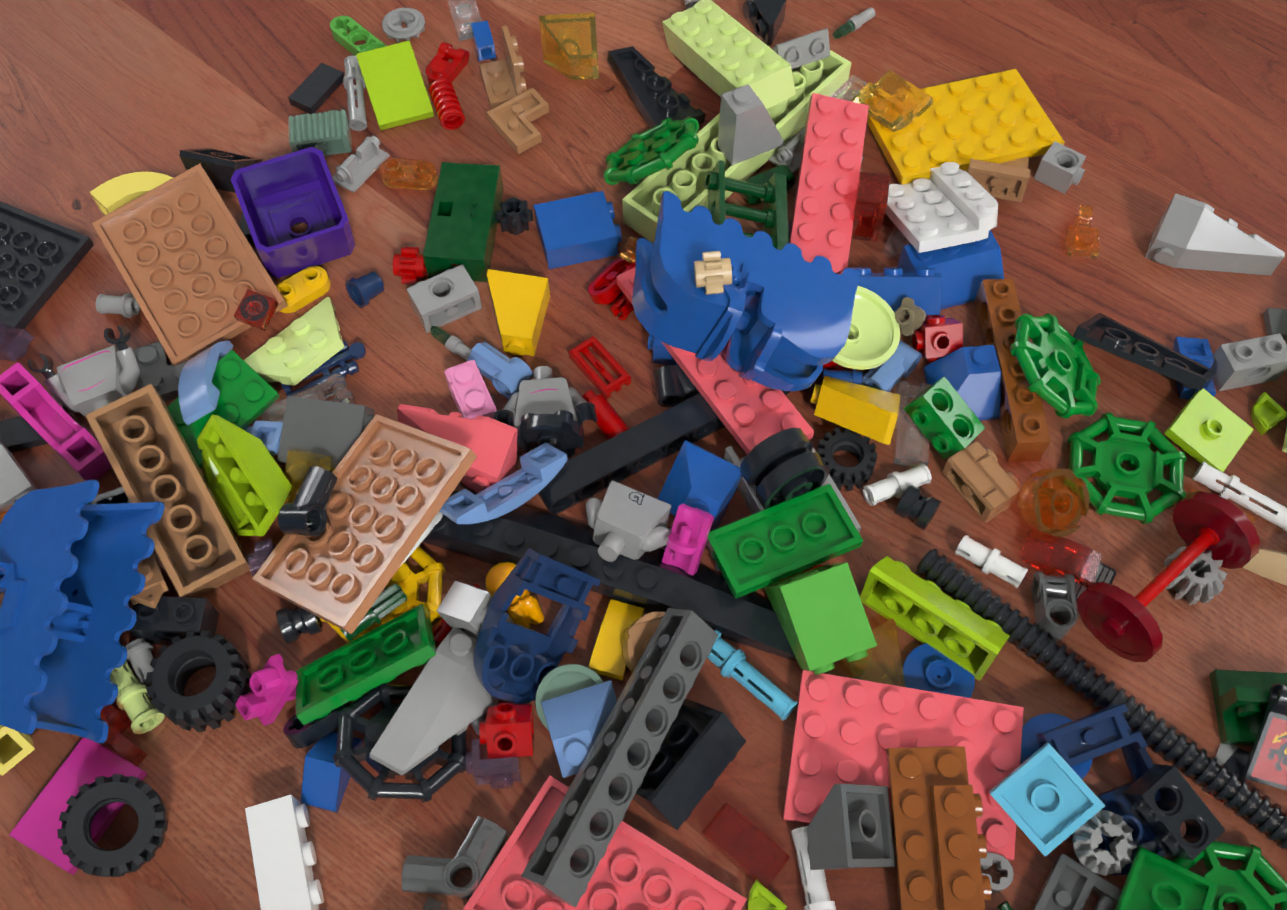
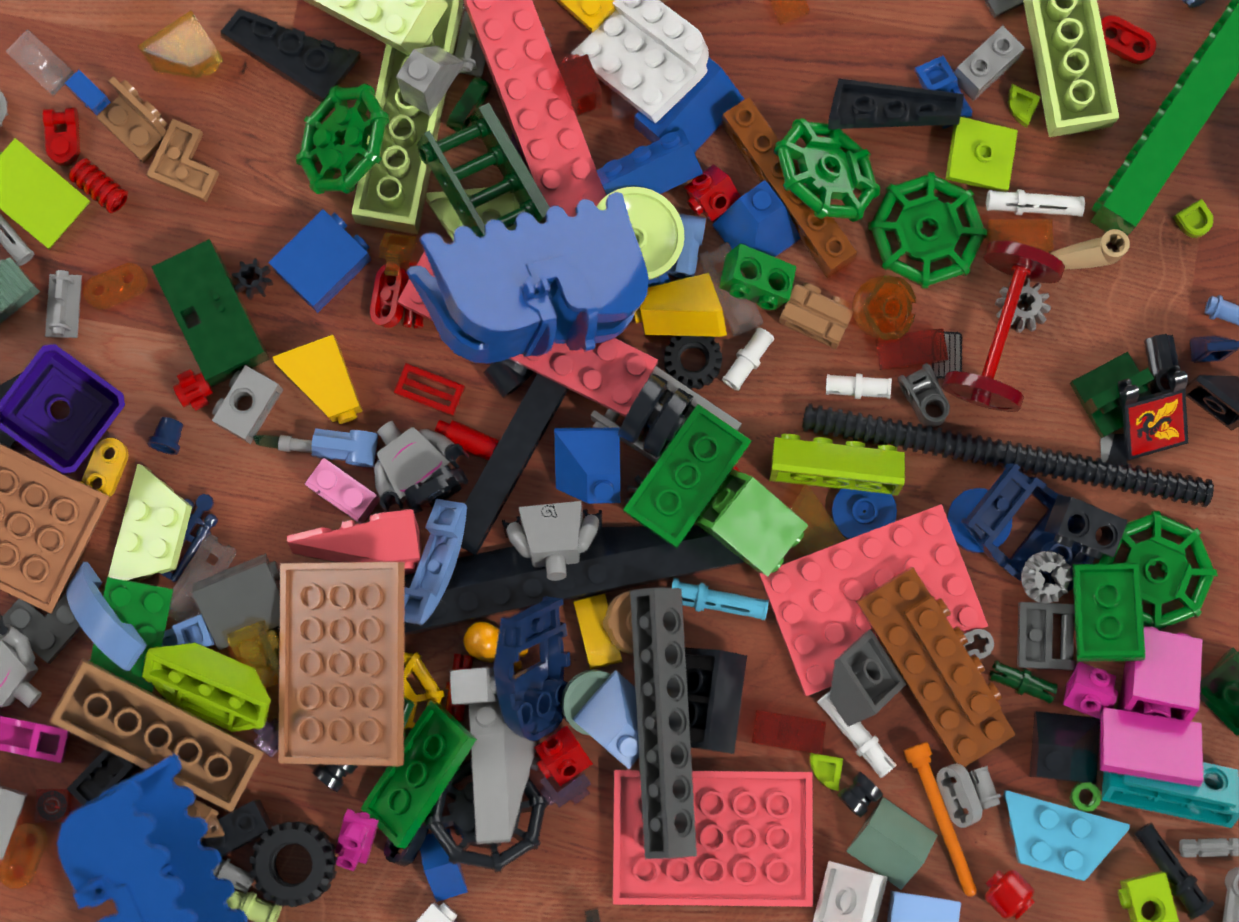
camera: 30 degrees left, 20 degrees up
clear red tile [234,289,279,331] -> none
black piece [278,466,338,536] -> none
dark grey piece [401,816,508,900] -> none
dark pink hips [662,503,714,576] -> none
tan gear [694,251,732,295] -> none
dark tan plate [893,297,926,336] -> none
black wheel [894,485,941,530] -> none
medium azure plate [989,742,1105,856] -> none

